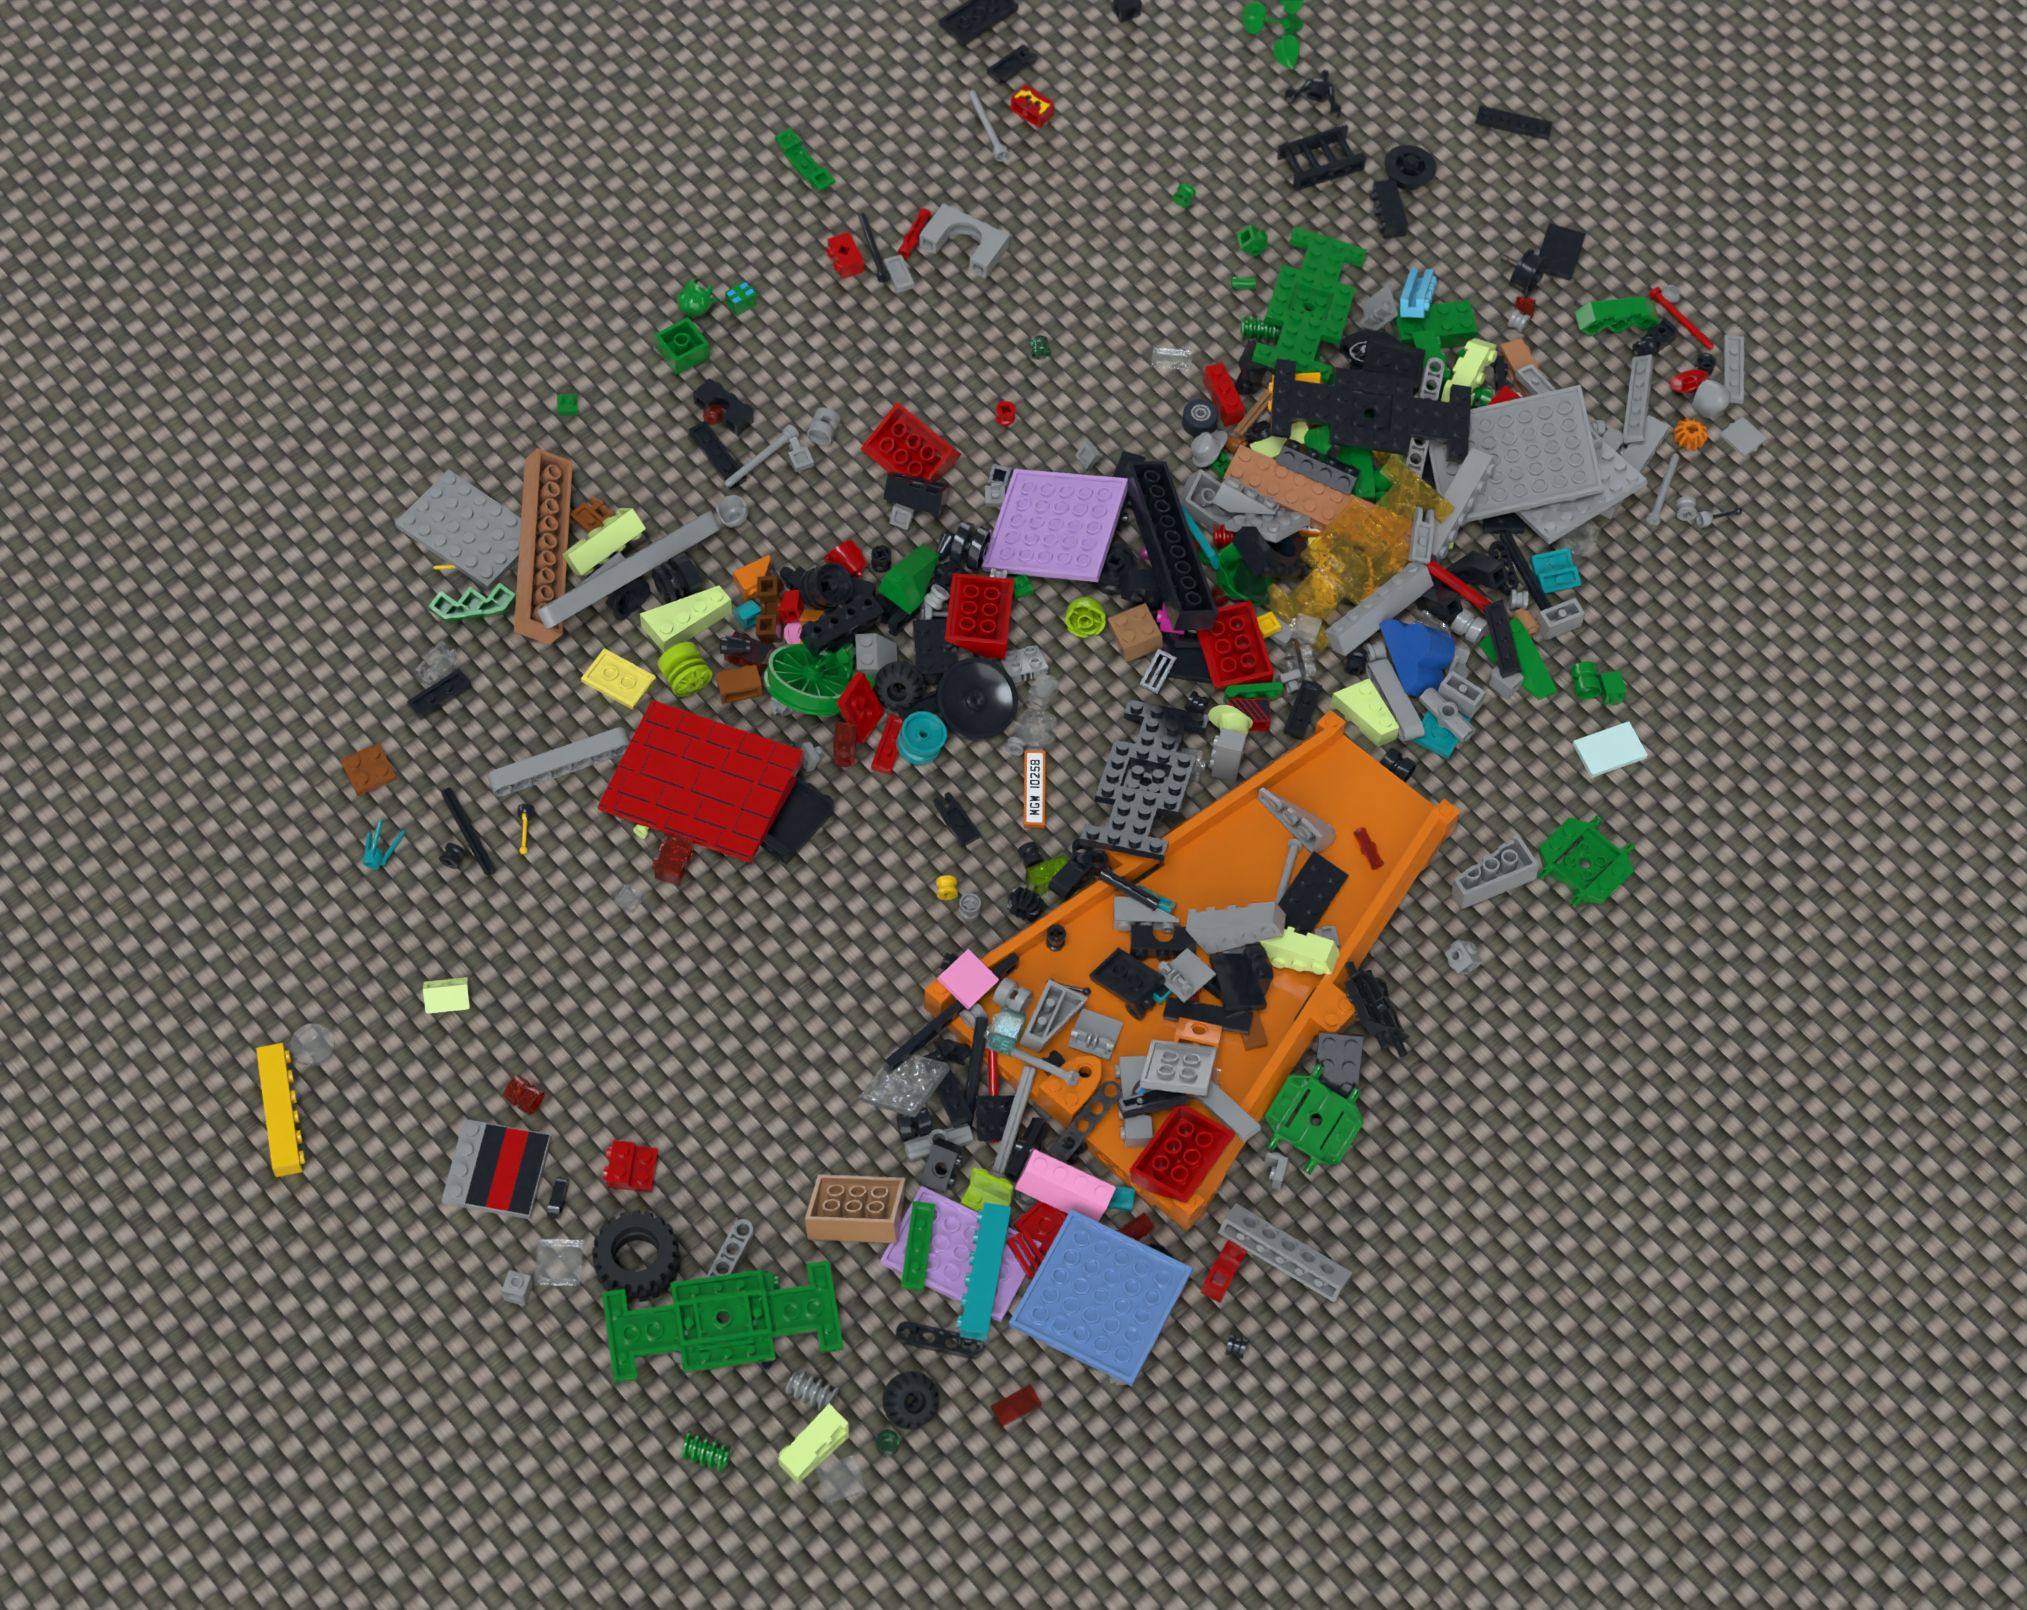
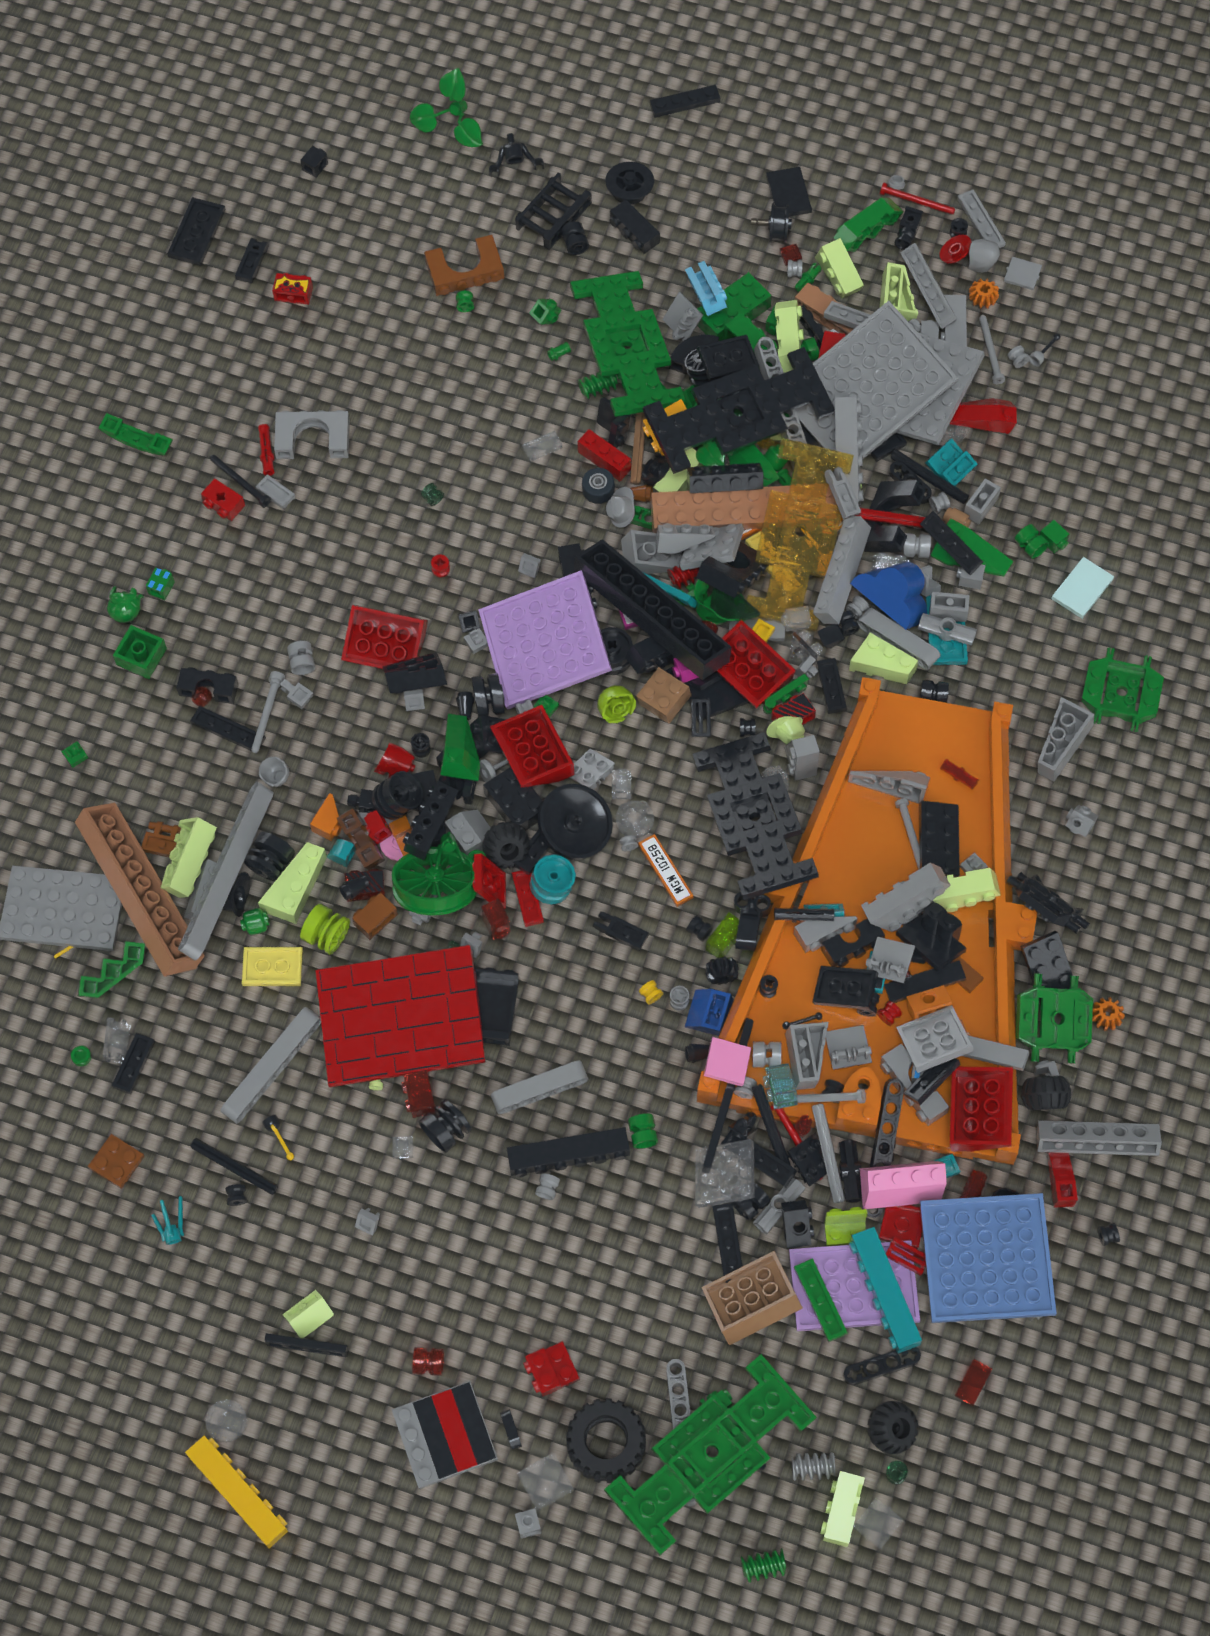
camera: 25 degrees left, 5 degrees up
light grey wheel [924,584,950,610] -> none
light grey piece [969,90,1010,162] -> none
none -> green tile [71,1046,92,1066]
none -> green head [240,908,270,936]
none -> black tile [264,1333,349,1358]
none -> light grey tile [355,1208,380,1236]
none -> black wheel [418,1099,472,1153]
none -> dark orange arch [424,235,504,296]
none -> light grey beam [490,1060,589,1114]
none -> black brick [506,1127,630,1177]
none -> light grey wheel [535,1173,560,1200]
none -> black wheel [561,221,589,255]
none -> green wheel [628,1114,659,1149]
none -> blue slope [685,989,733,1036]
none -> black tile [712,1203,743,1283]
none -> green axle [795,263,822,293]
none -> clear red axle [795,1115,812,1138]
none -> yellowish green wedge [815,238,864,299]
none -> black slope [817,624,845,649]
none -> red wheel [877,1001,902,1026]
none -> yellowish green wedge [880,262,918,321]
none -> red wedge [950,398,1017,434]
none -> black wheel [1021,1076,1071,1110]
none -> orange gear [1092,997,1125,1031]

